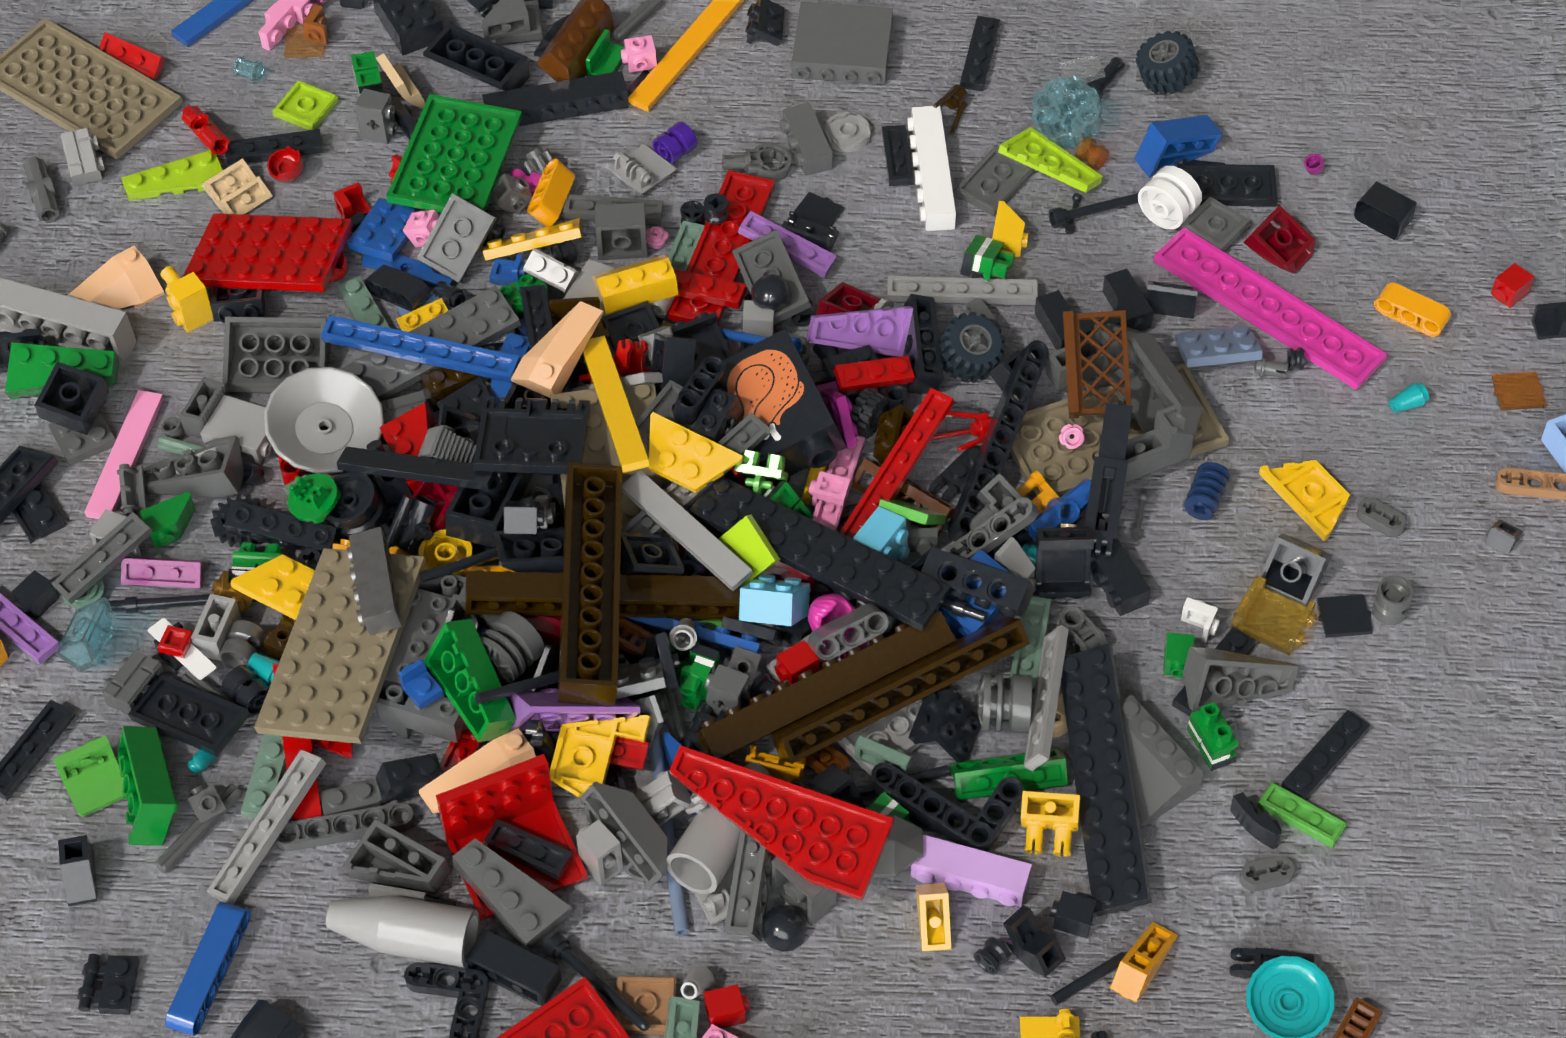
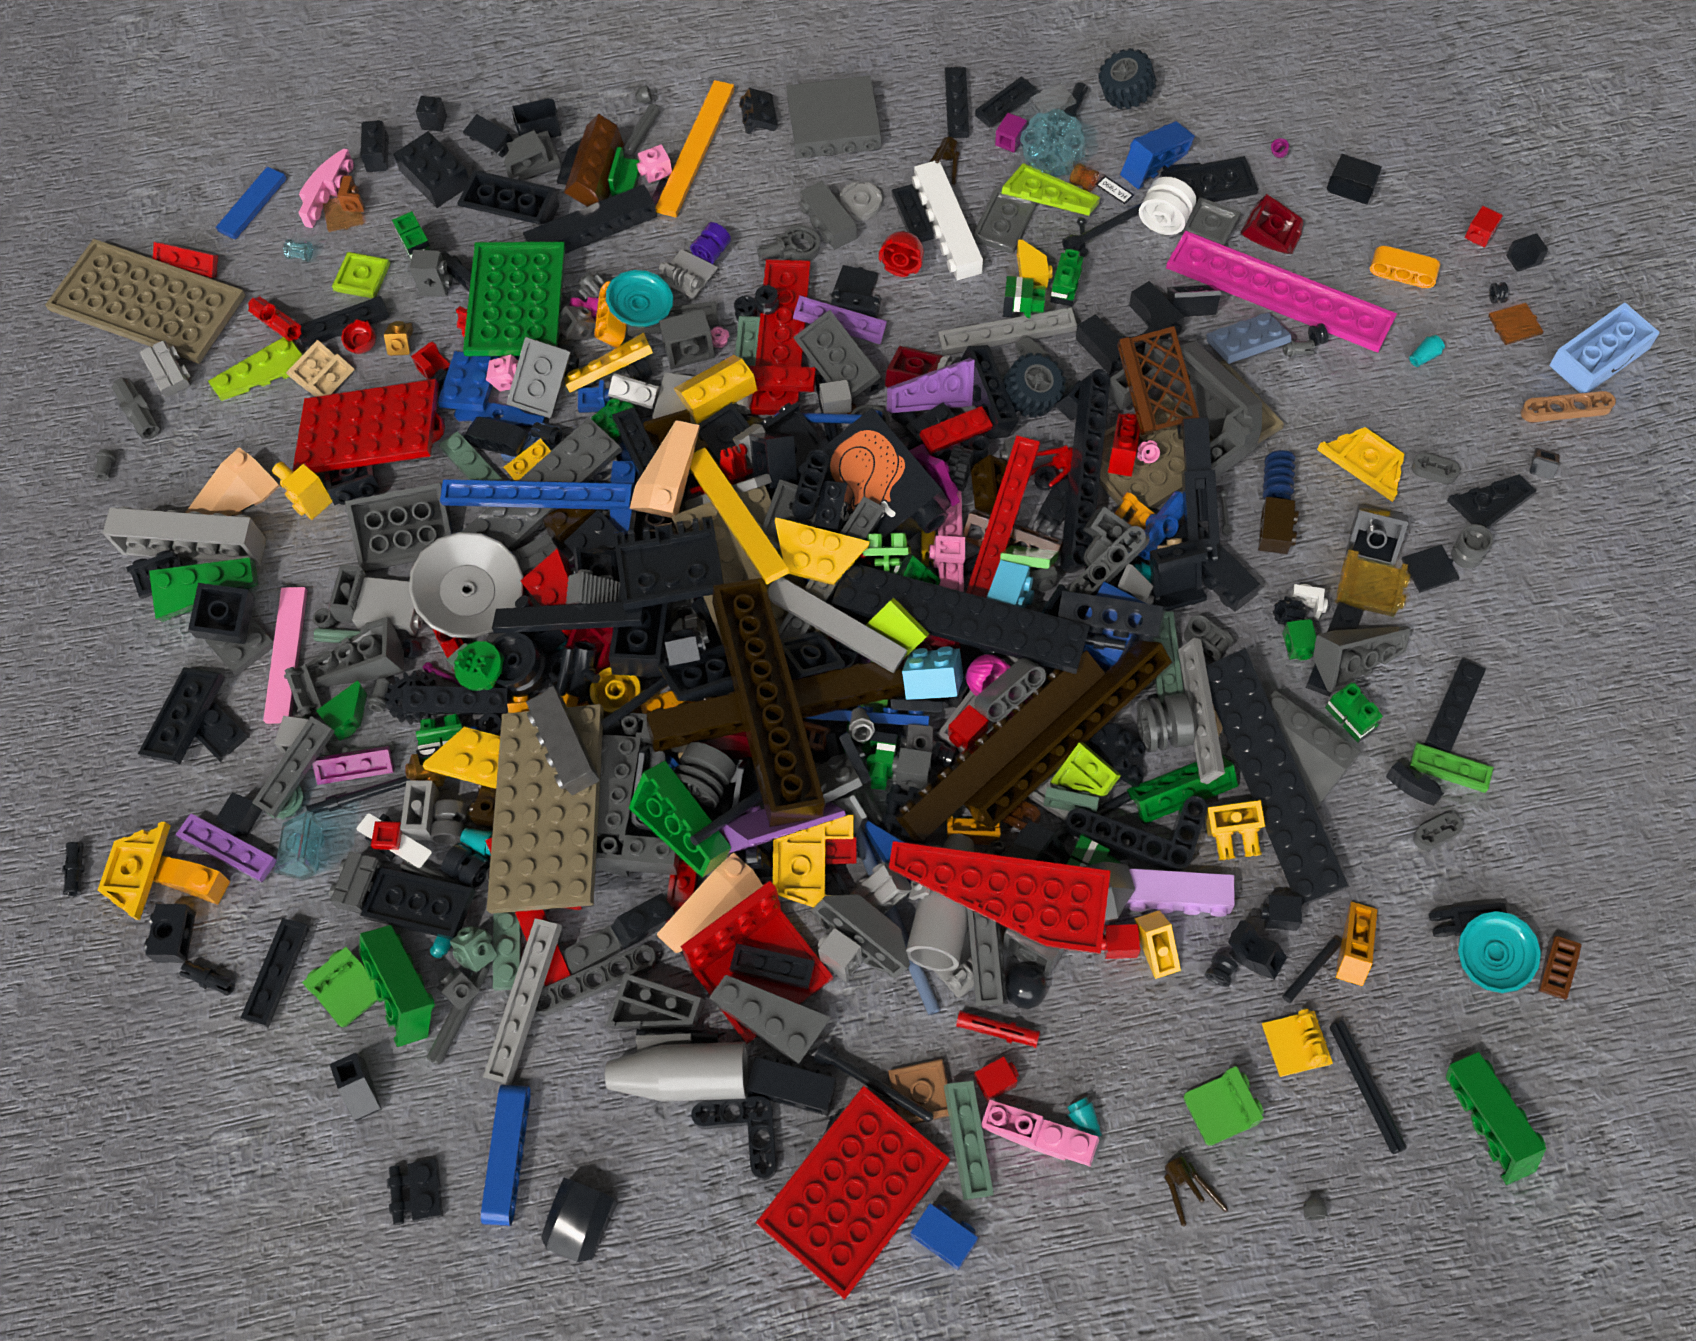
camera: 10 degrees left, 10 degrees up
tan slope [376,53,425,109] -> none
blue bracket [399,659,444,710] -> none
light grey cone [681,966,714,999] -> none
black hair [751,274,792,311] -> none
none -> dark grey pin [367,679,392,712]
none -> pearl gold bracket [384,321,413,356]
none -> magenta hinge [423,662,464,687]
none -> sand green brick [450,926,497,972]
none -> teal hat [606,270,673,328]
none -> red cylinder [879,231,924,277]
none -> red pin [956,1010,1040,1048]
none -> black plate [975,76,1036,128]
none -> magenta brick [995,113,1027,153]
none -> black bush [1034,466,1056,491]
none -> lime wing [1050,742,1121,796]
none -> green hips [1051,249,1084,307]
none -> sticker [1095,175,1134,205]
none -> red brick [1101,924,1140,959]
none -> red slope [1108,413,1140,477]
none -> dark brown brick [1258,497,1299,554]
none -> black gear [1273,596,1307,627]
none -> black wing [1447,474,1537,529]
none -> black bush [1489,282,1508,304]

